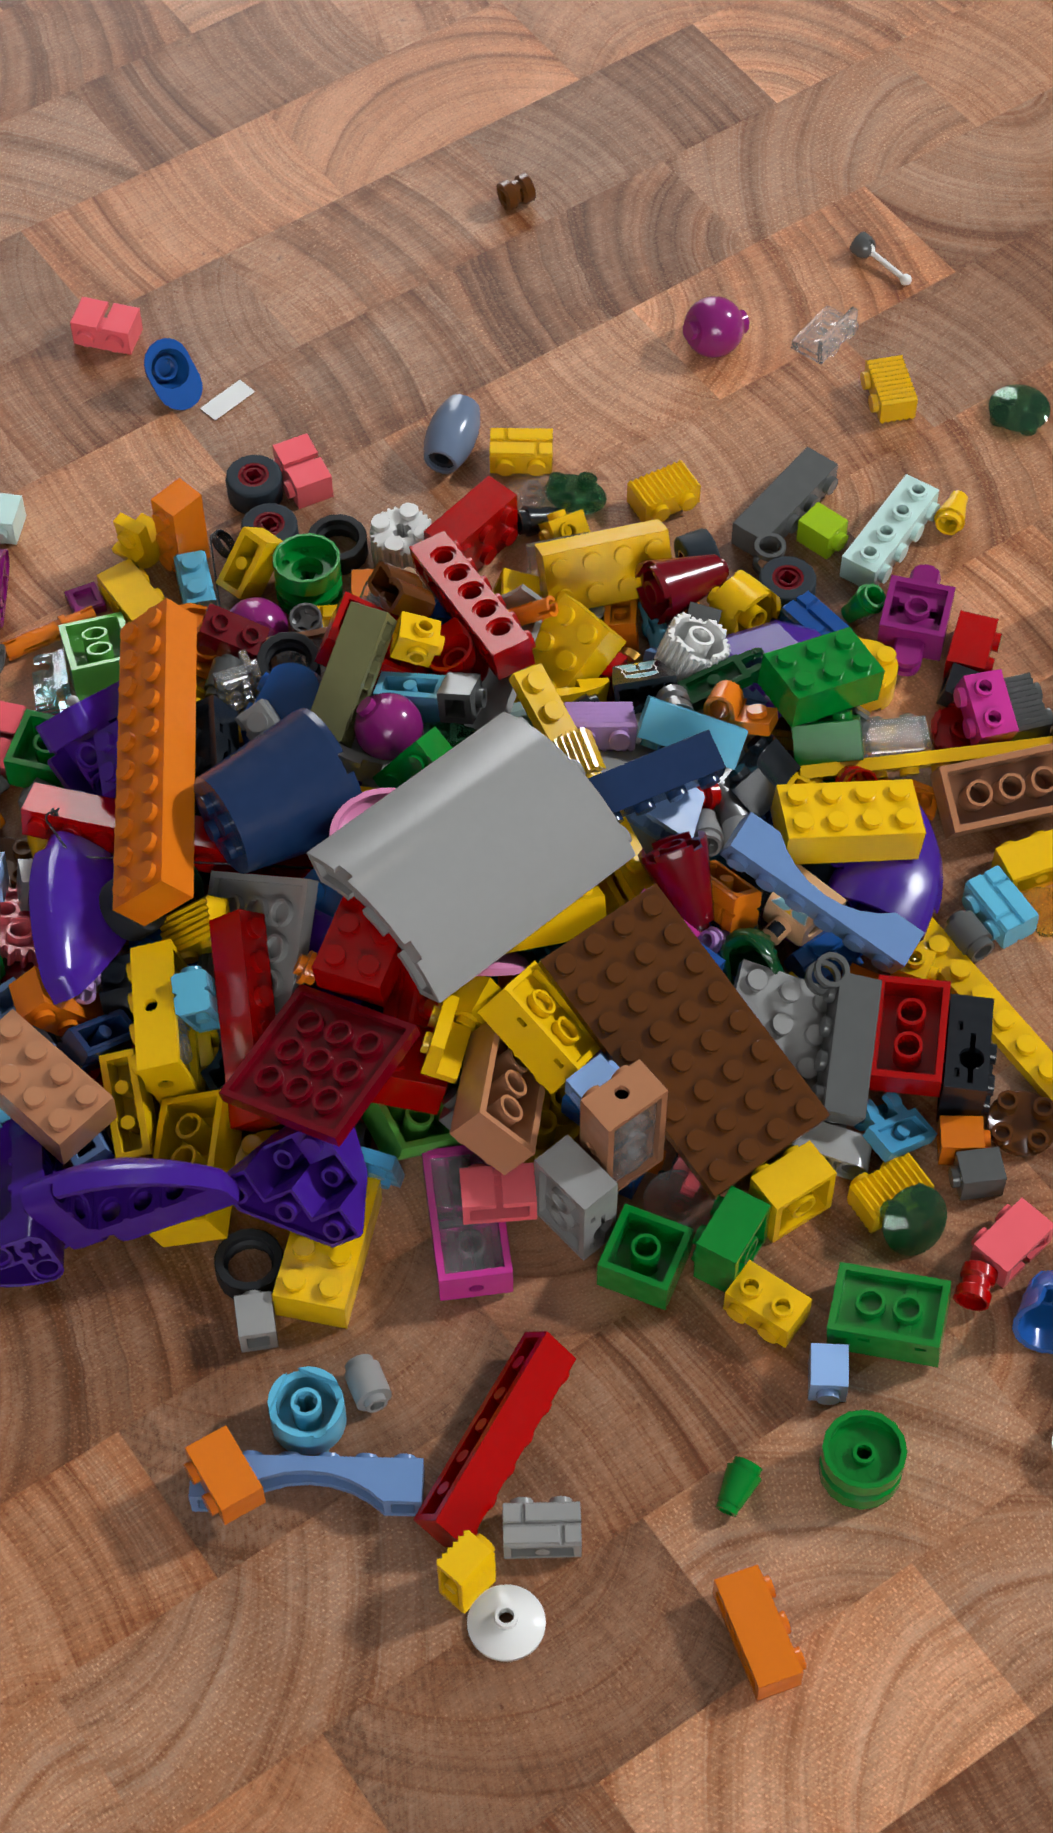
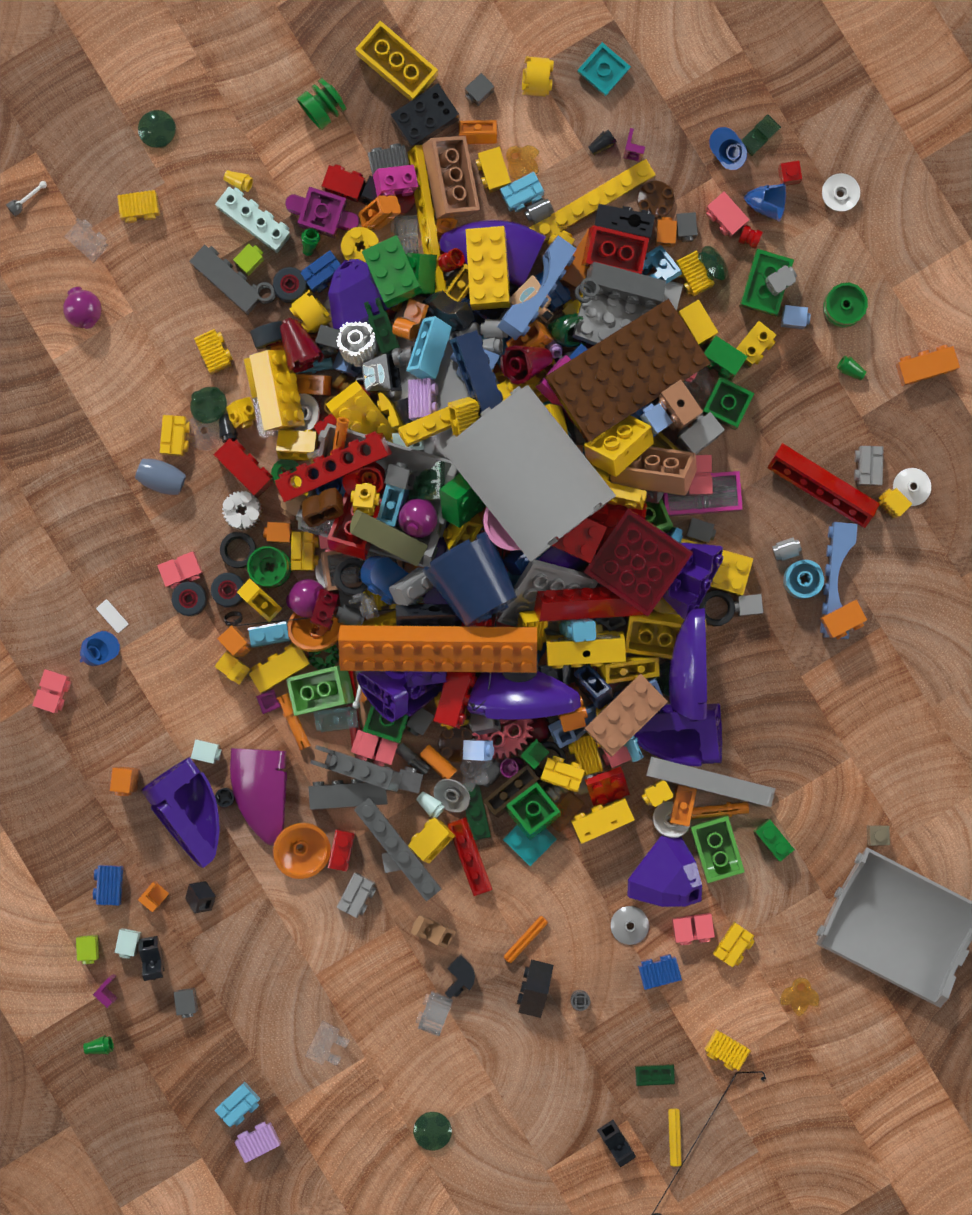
camera: 90 degrees left, 30 degrees up
flat silver wheel [289,603,323,632] -> none
orange plate [292,950,317,986] -> none
none -> orange brick [359,196,401,230]
none -> dark grey brick [686,518,716,544]
none -> light grey brick [765,265,797,296]

